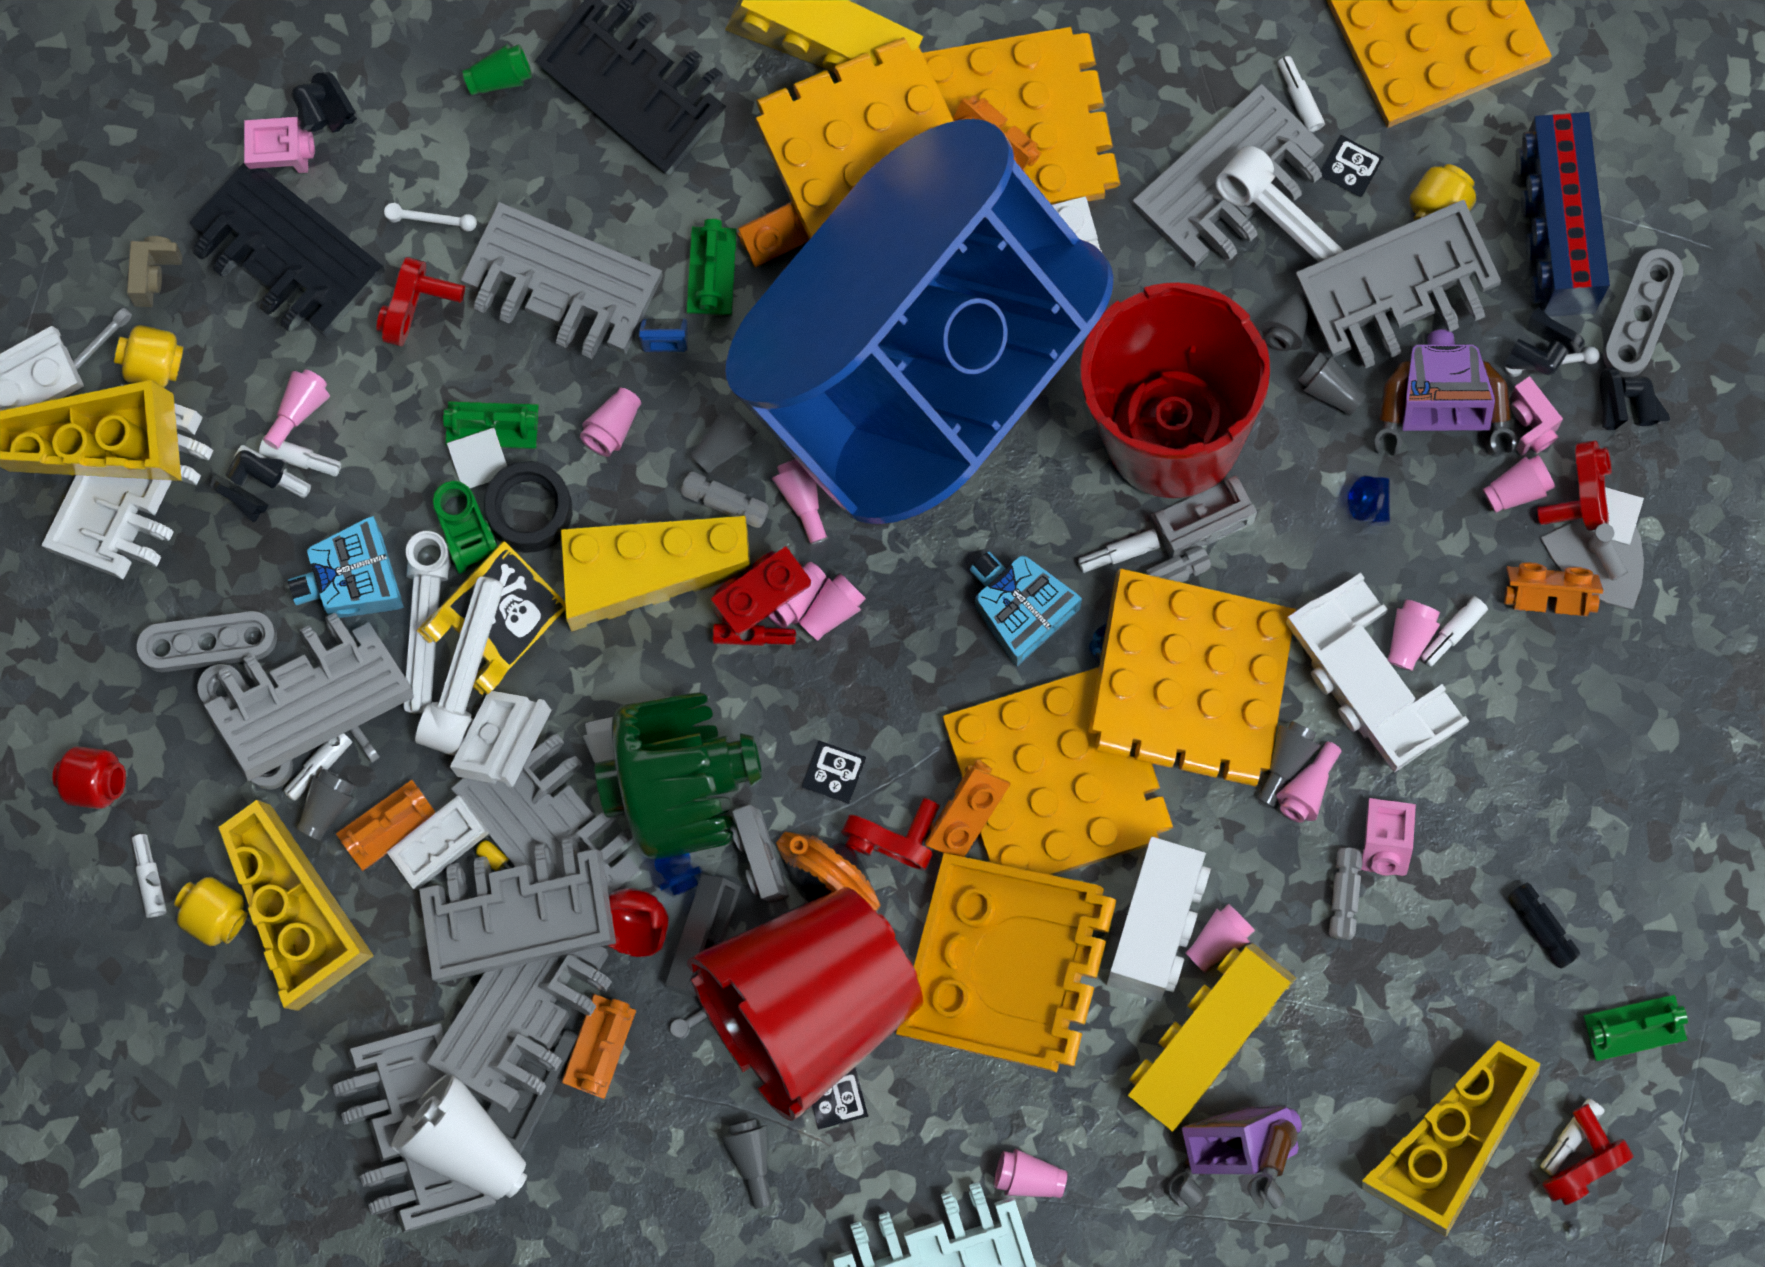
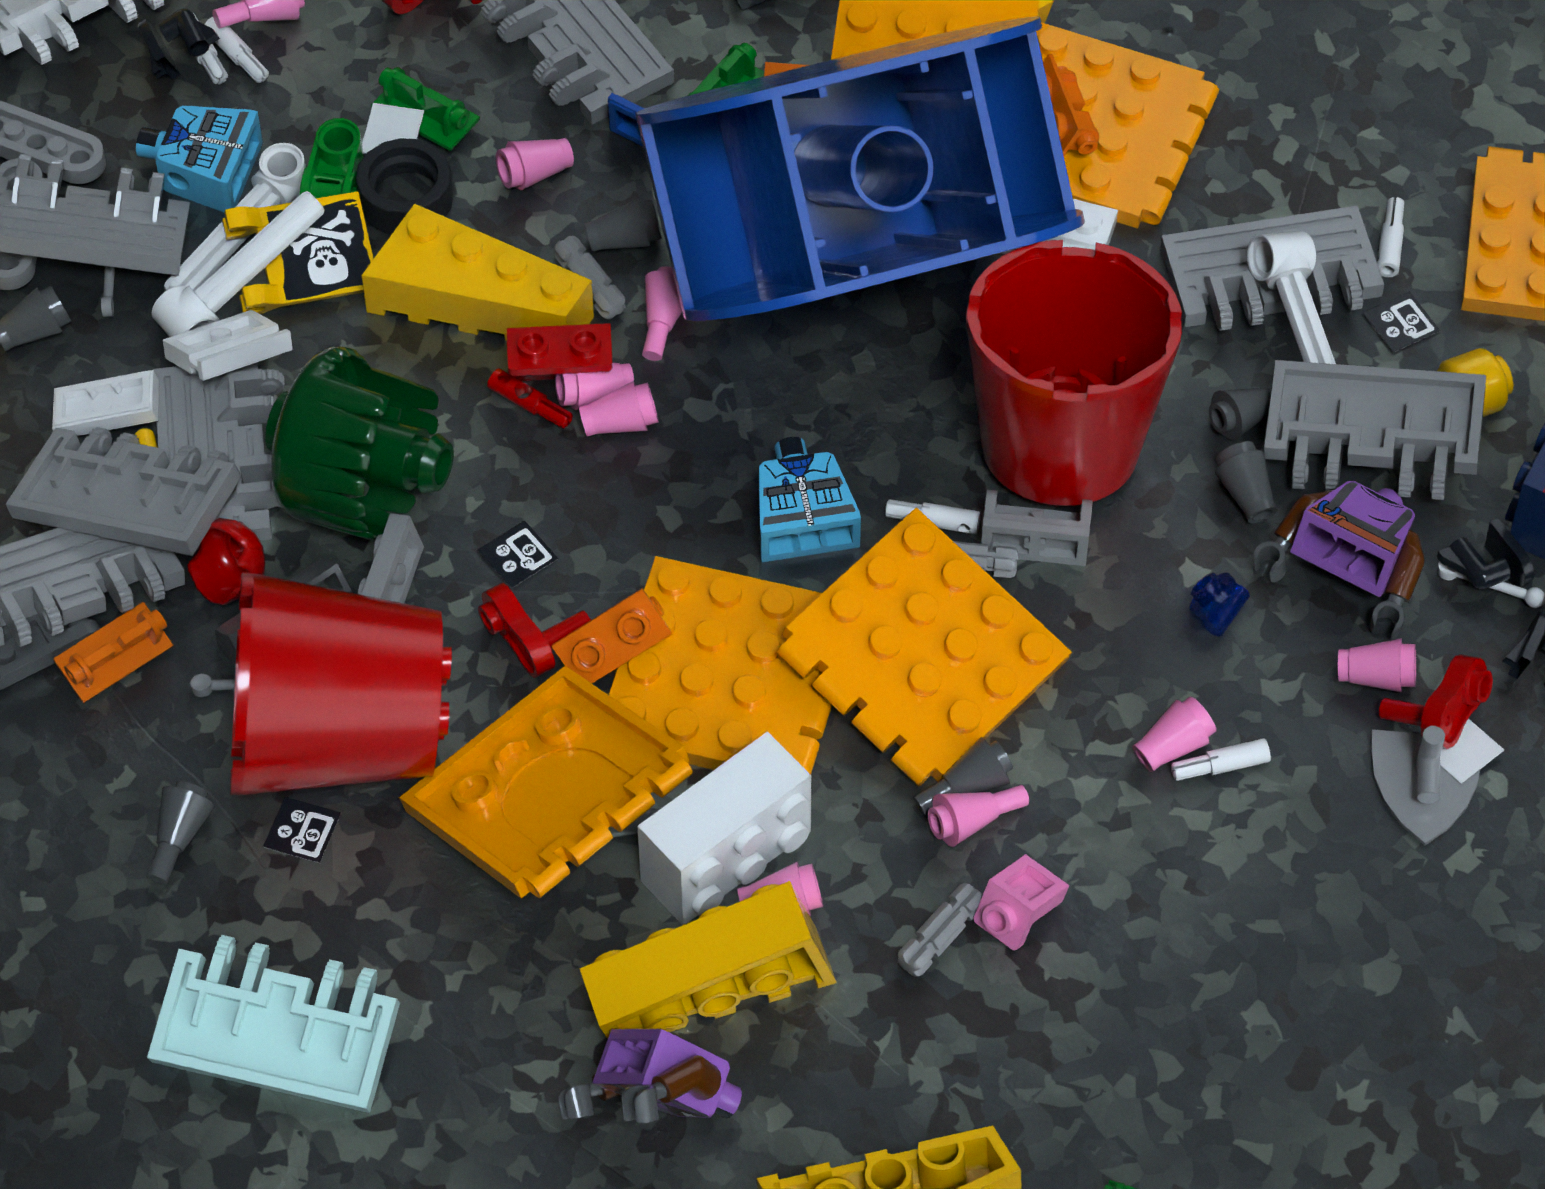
camera: 30 degrees right, 20 degrees down
white piece [284,733,353,800] -> none
orange hinge [336,780,436,871] -> none
clear blue plate [654,853,703,897] -> none
orange hat [776,832,881,912] -> none
bright pink cone [994,1149,1067,1198] -> none
white bracket [1286,573,1470,773] -> none
orange hinge [1504,562,1603,617] -> none
black axle [1508,882,1580,969] -> none
bright pink bracket [1509,376,1563,456] -> none

